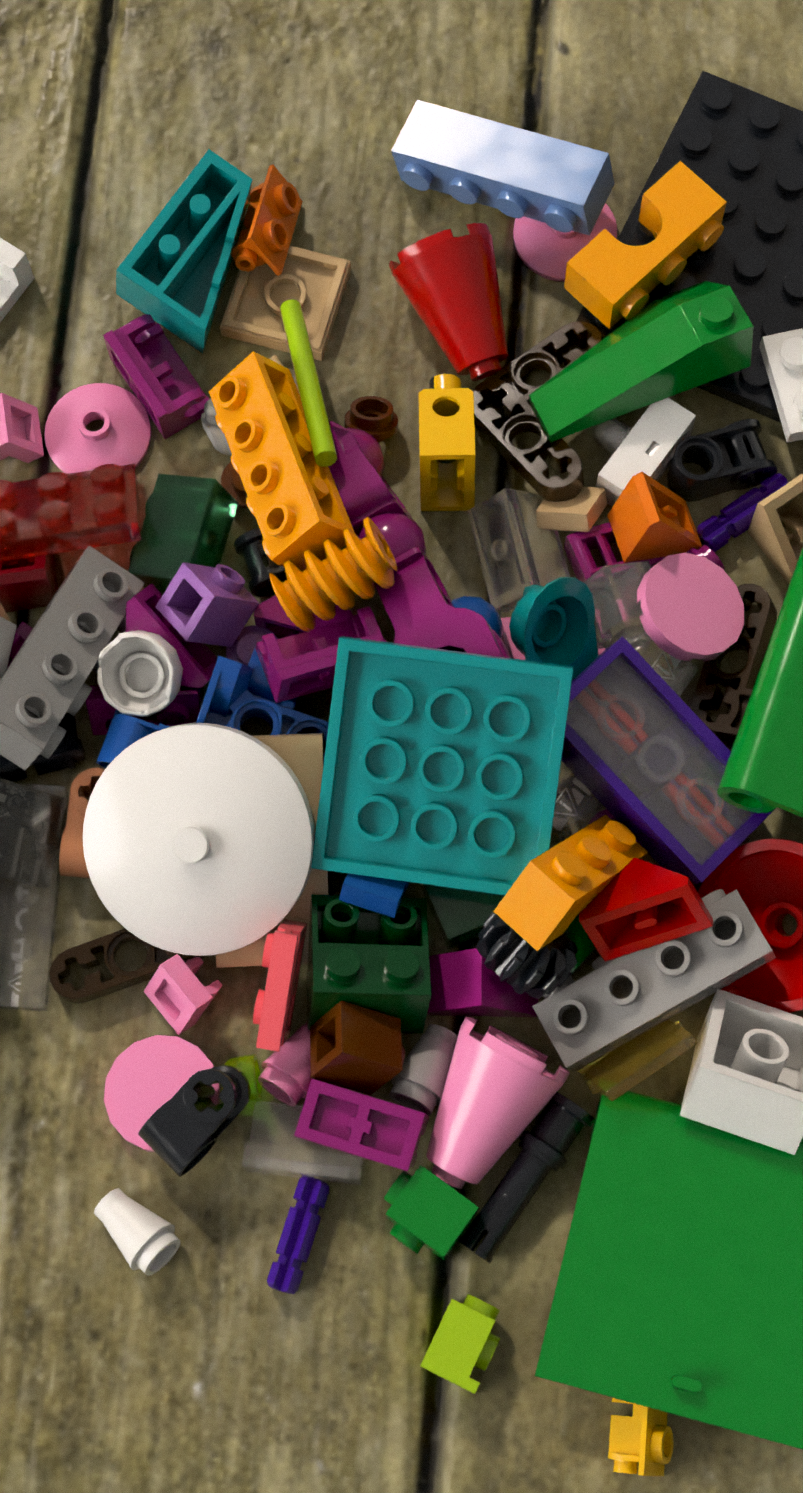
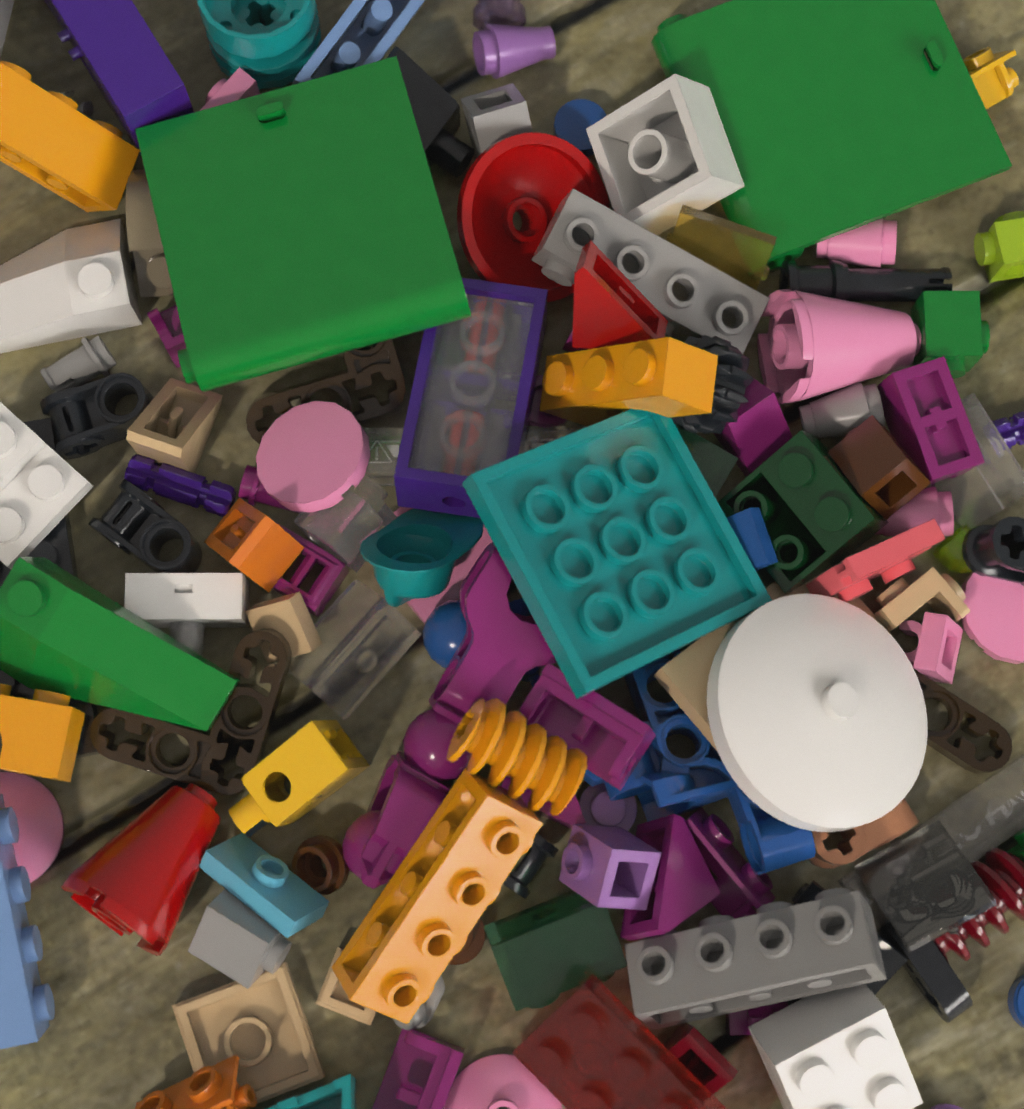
camera: 135 degrees left, 5 degrees up
white hair [97,630,183,717] -> none
lime bar [280,299,337,467] -> none
none -> light grey brick [188,889,292,989]
none -> medium azure plate [199,833,329,938]
none -> bright pink cone [817,218,897,268]
none -> tan bracket [874,567,970,632]

